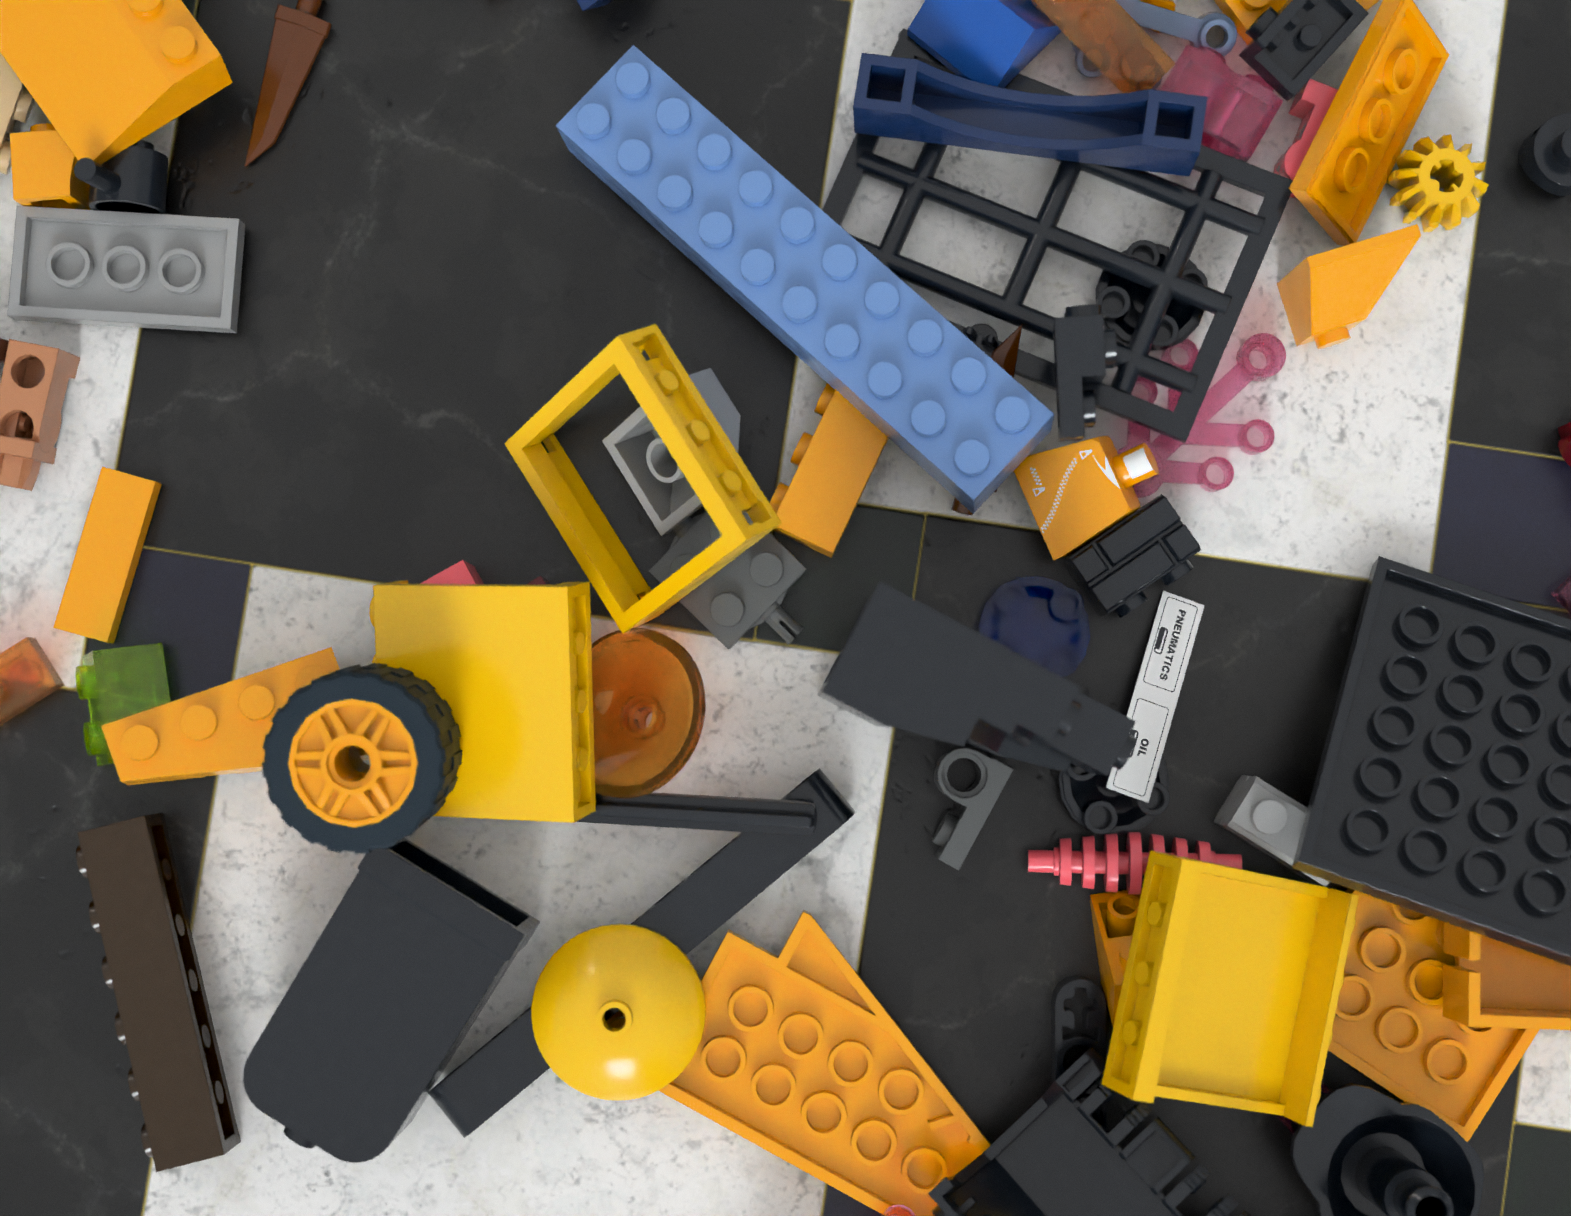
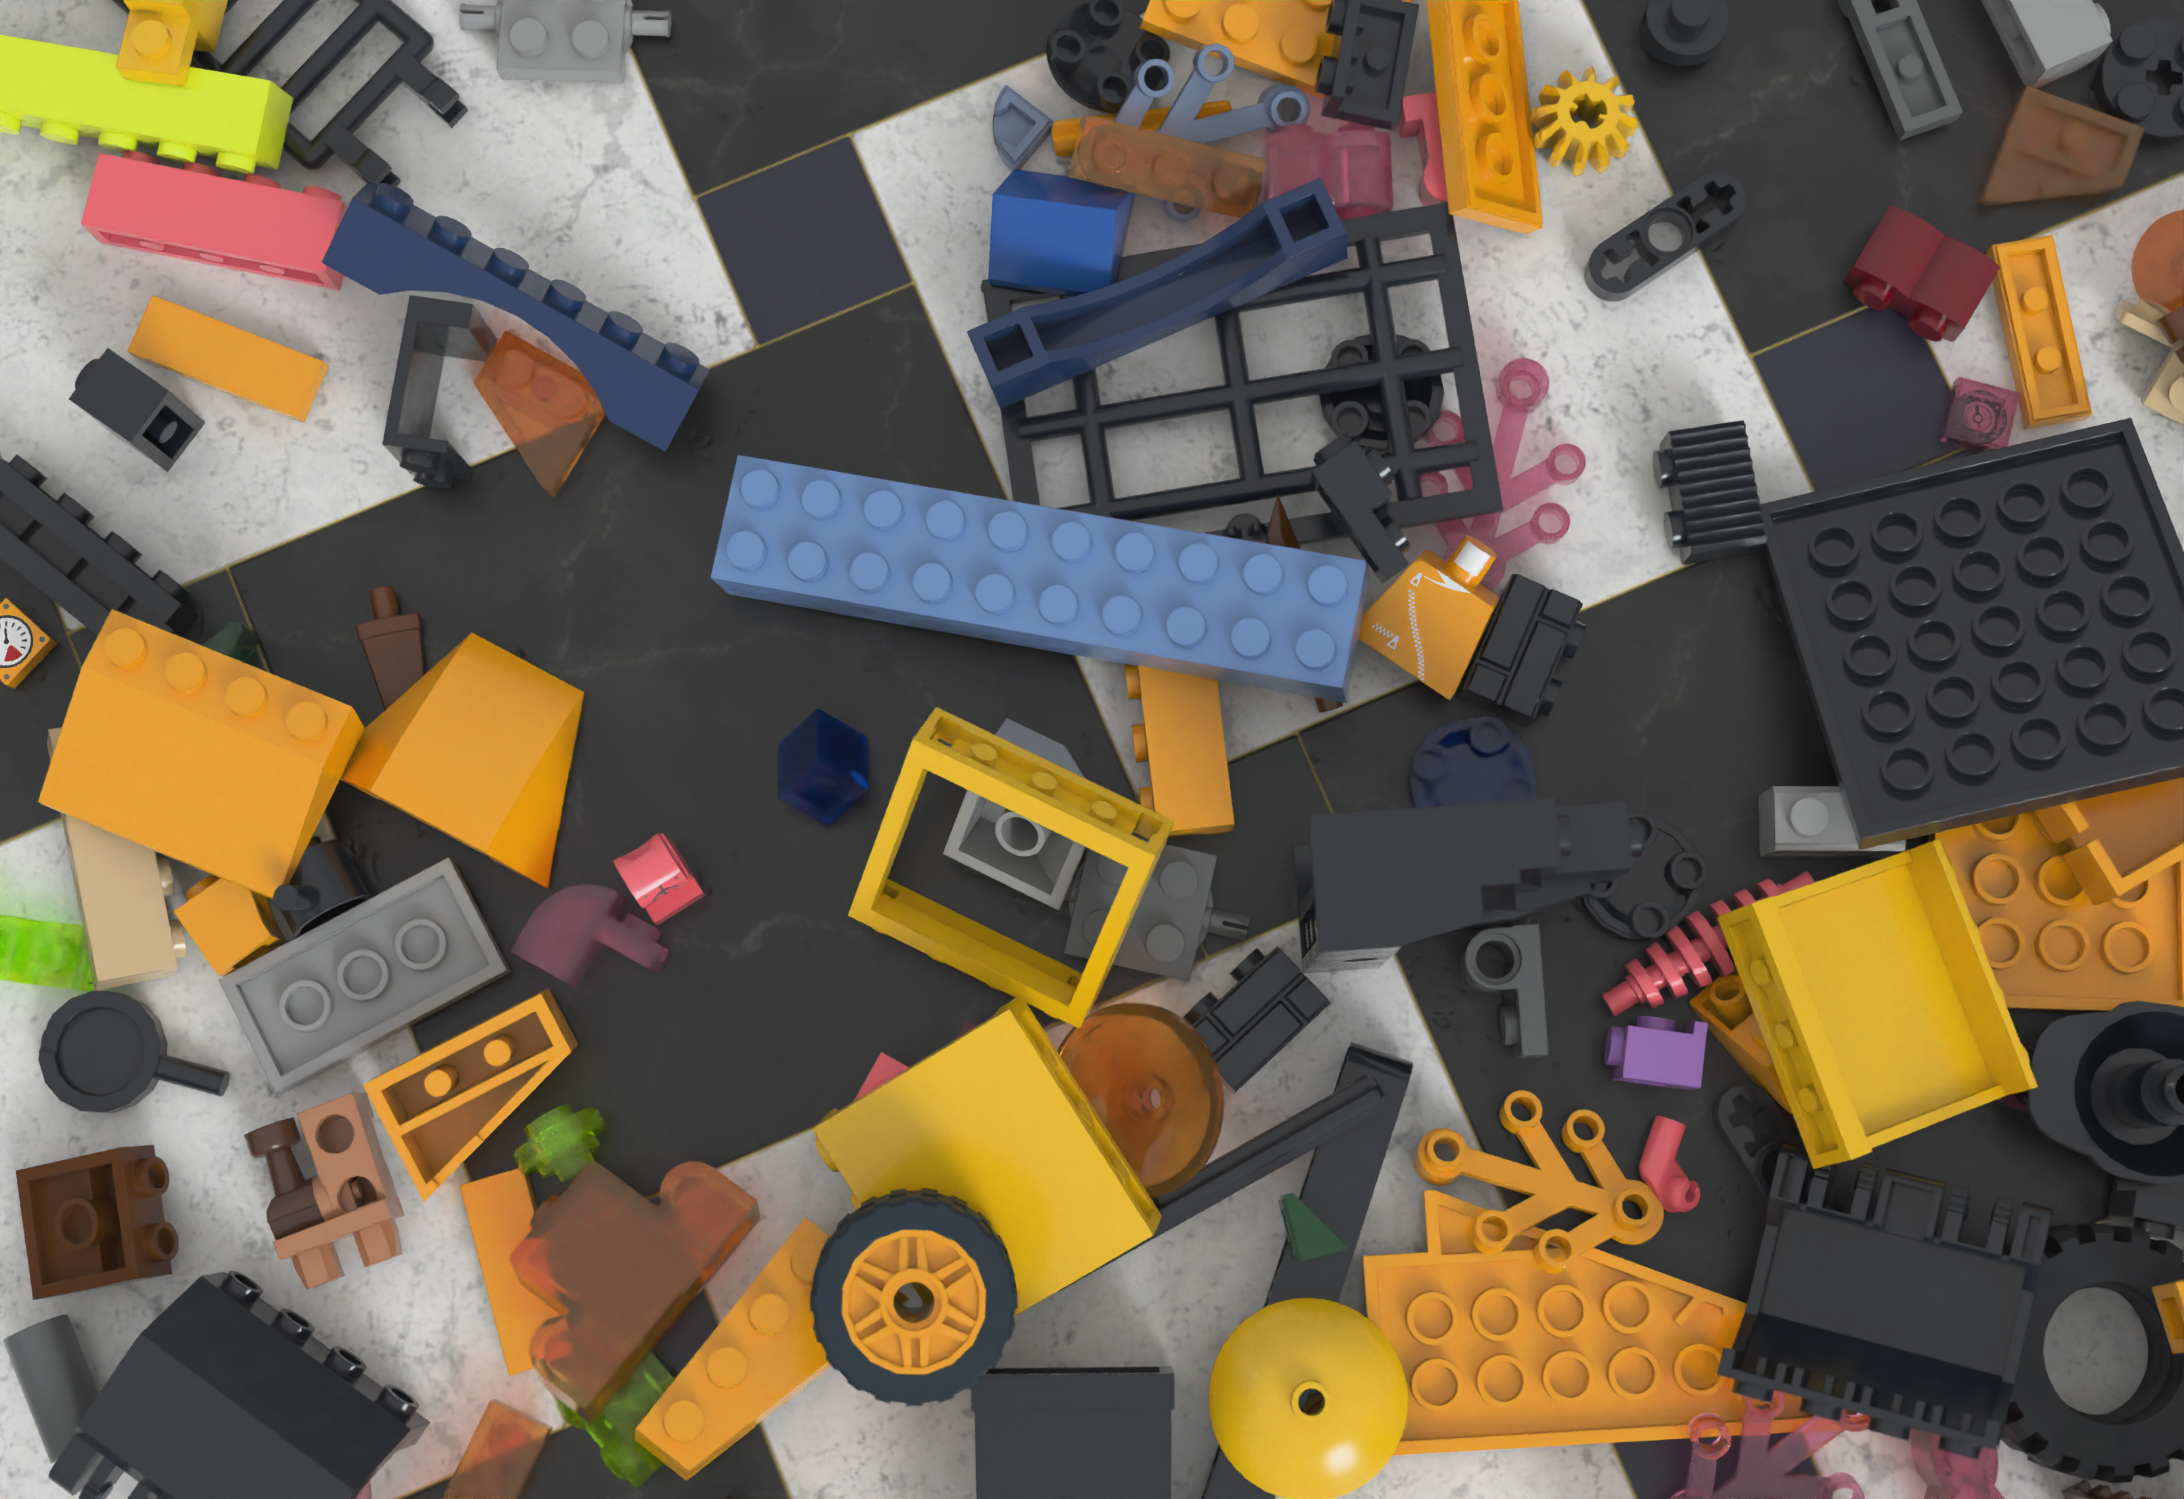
camera: 30 degrees left, 5 degrees down
white sticker [1106,590,1205,803] -> none
light orange slope [1277,224,1421,349] -> none
none -> light orange wedge [340,633,585,889]
none -> light orange wedge [363,988,578,1201]
none -> clear orange brick [510,1161,760,1425]
none -> clear pink brick [511,884,671,988]
none -> clear neon green plate [512,1103,608,1183]
none -> coral leg [613,833,706,925]
none -> clear blue panel [778,708,869,825]
none -> black brick [1181,946,1331,1094]
none -> dark green slope [1278,1193,1348,1261]
none -> light orange plant [1413,1090,1664,1274]
none -> black beam [1584,171,1747,302]
none -> medium lavender brick [1604,1016,1708,1090]
none -> coral arm [1639,1115,1701,1213]
none -> black brick [1652,420,1767,565]

